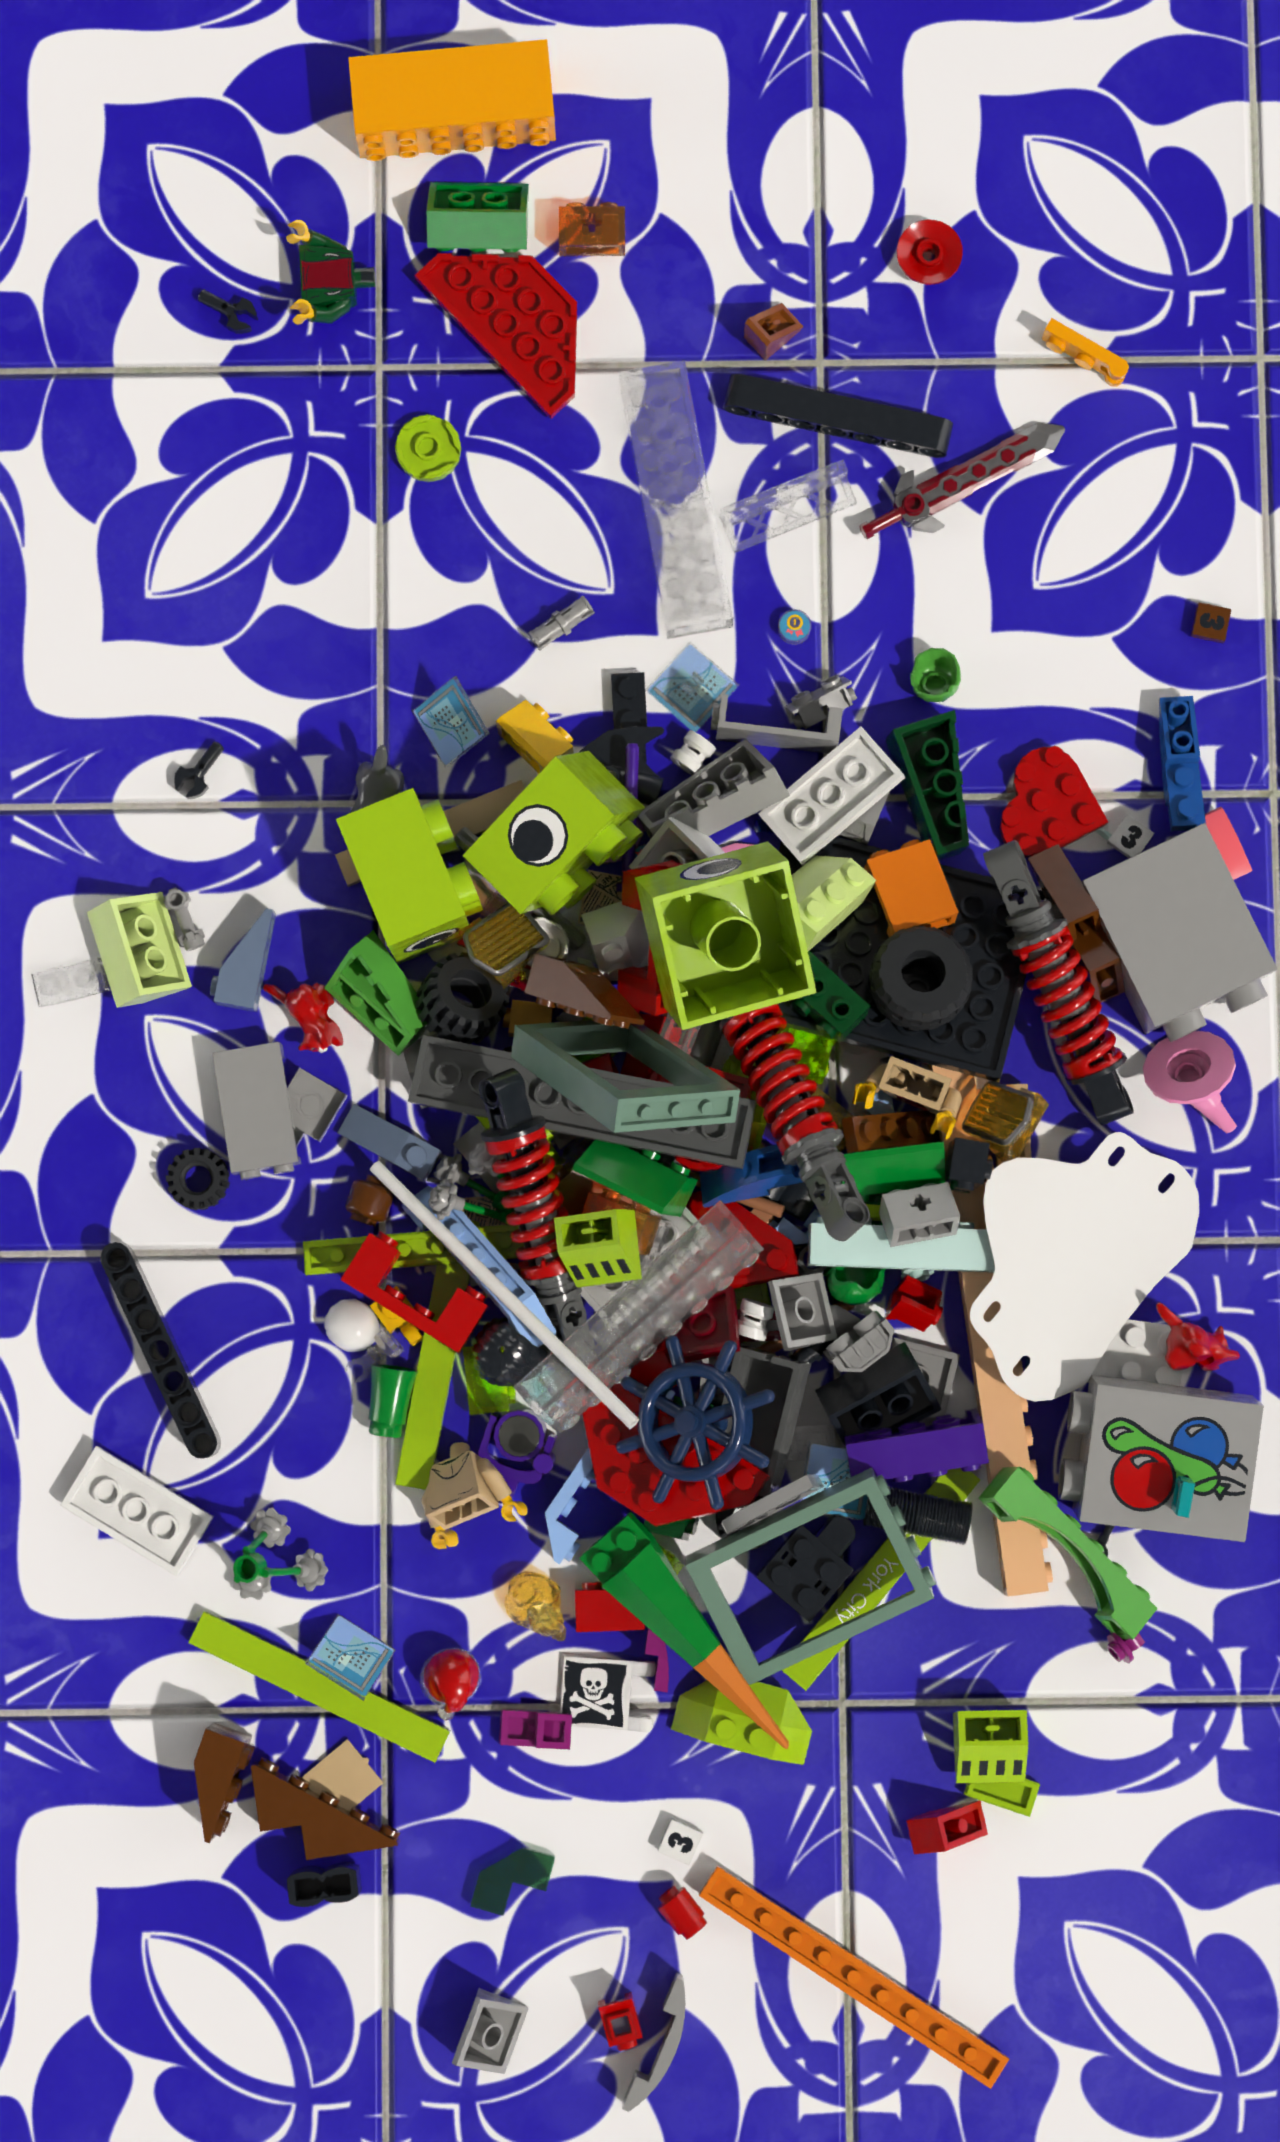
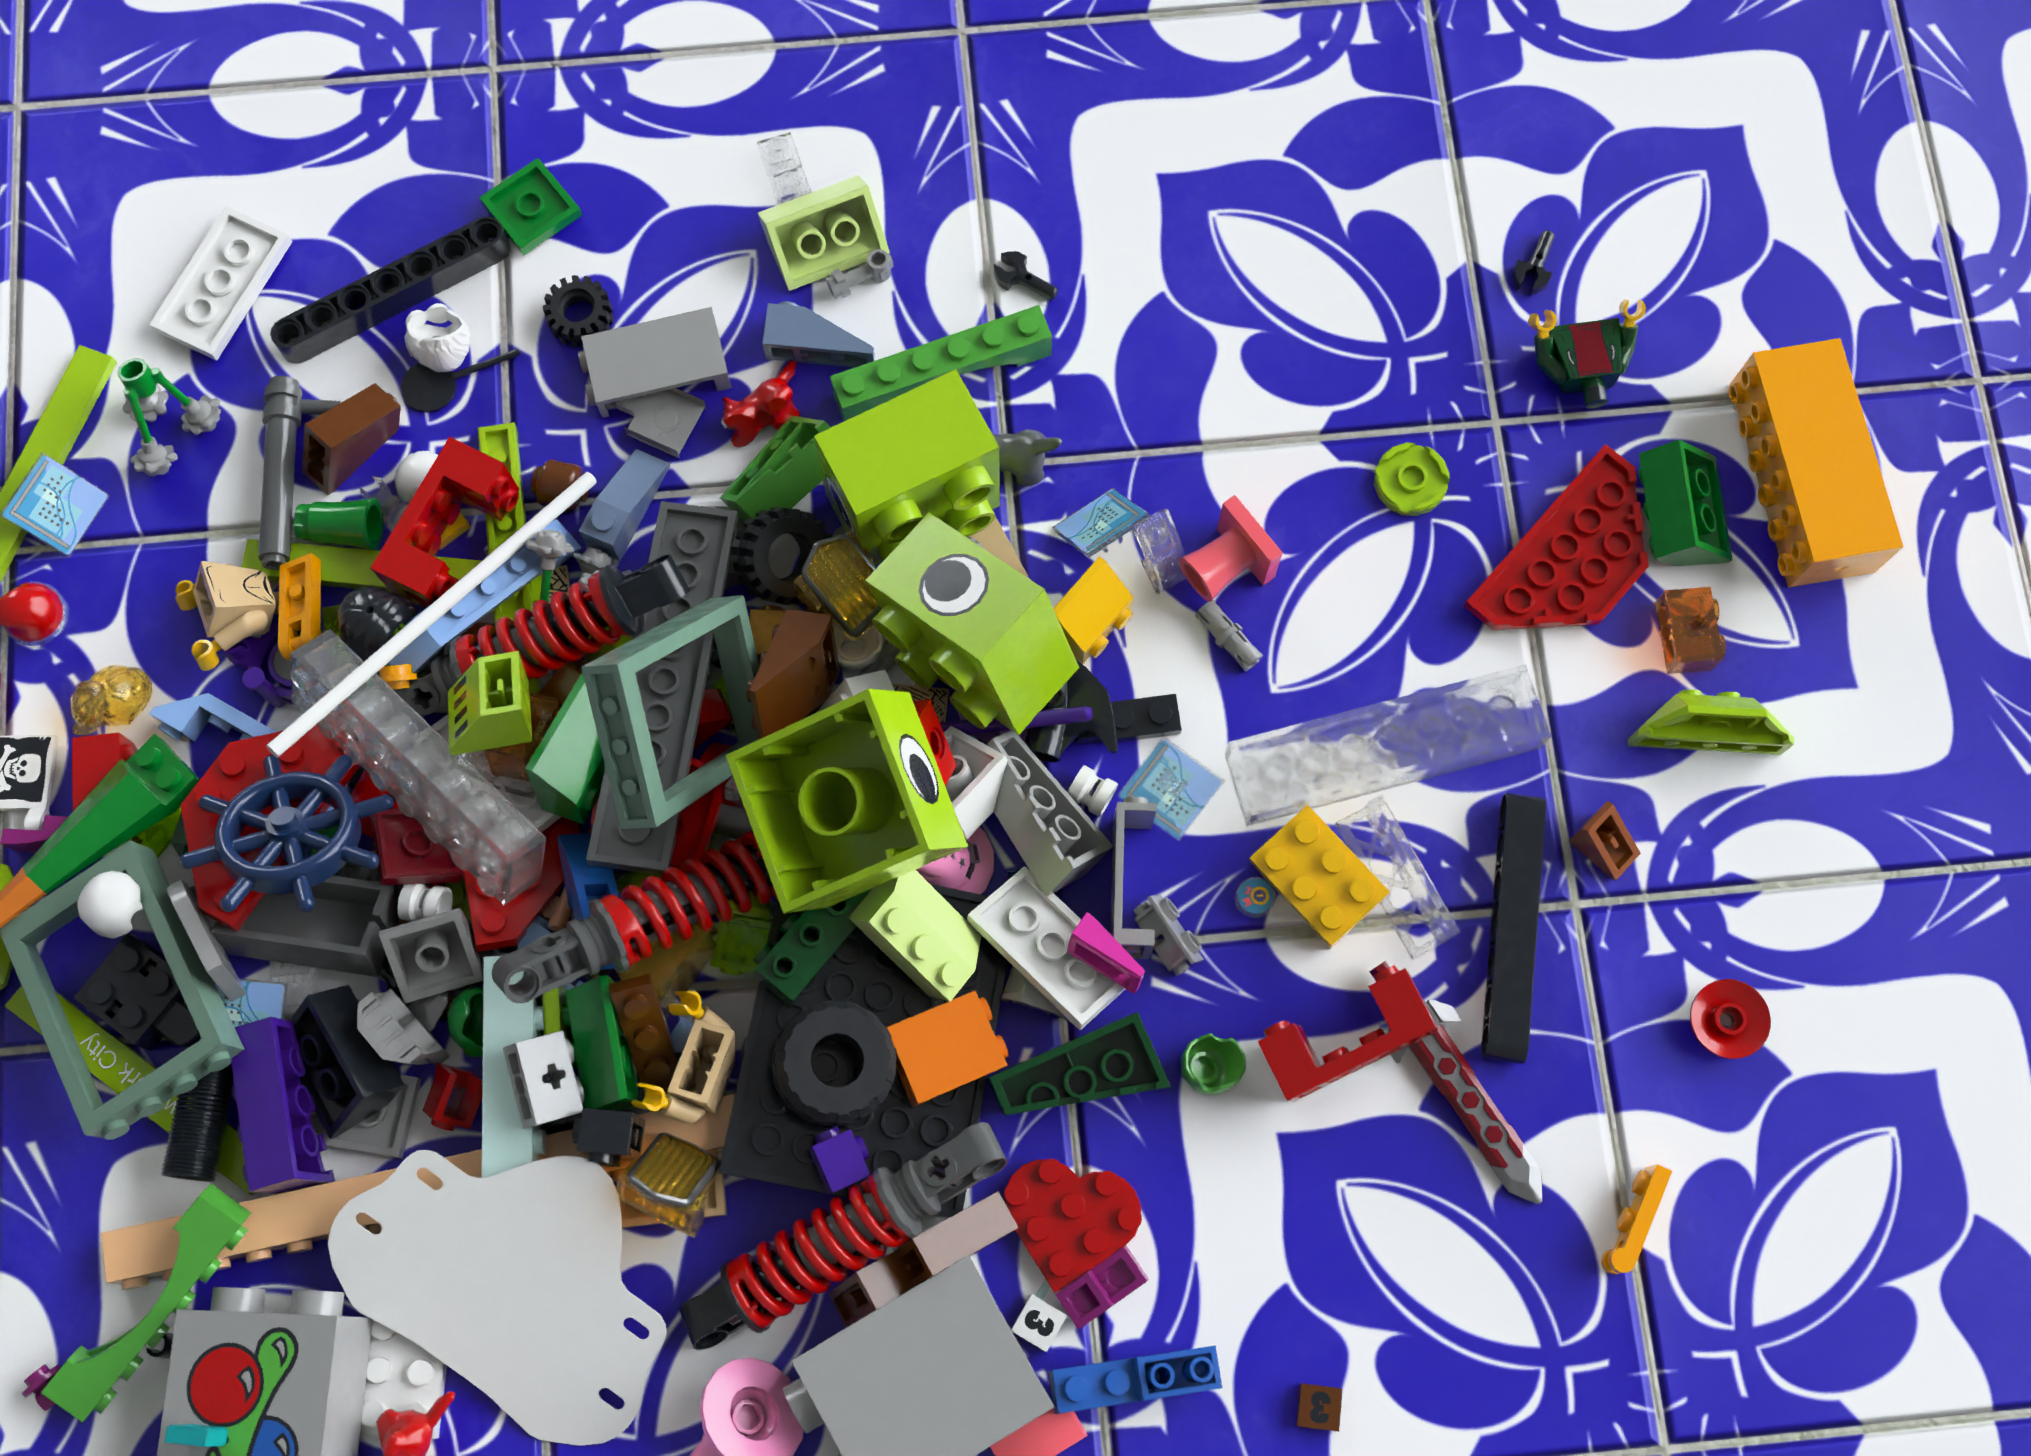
camera: 85 degrees right, 10 degrees down
none -> white hair [77,871,143,939]
none -> dark grey cylinder [258,376,341,570]
none -> light orange plate [278,553,325,660]
none -> reddish brown slope [302,383,401,495]
none -> light orange plate [376,664,417,690]
none -> black piece [401,349,520,413]
none -> white hair [404,303,471,373]
none -> green plate [479,158,582,256]
none -> dark purple brick [808,1126,871,1195]
none -> bright green arch [830,305,1052,422]
none -> magenta slope [1055,1245,1150,1330]
none -> dark pink slope [1067,912,1145,993]
none -> clear slope [1131,509,1186,594]
none -> coral plant [1179,495,1283,602]
none -> yellow brick [1249,804,1390,949]
none -> red plate [1257,965,1439,1101]
none -> lime wedge [1628,689,1794,755]

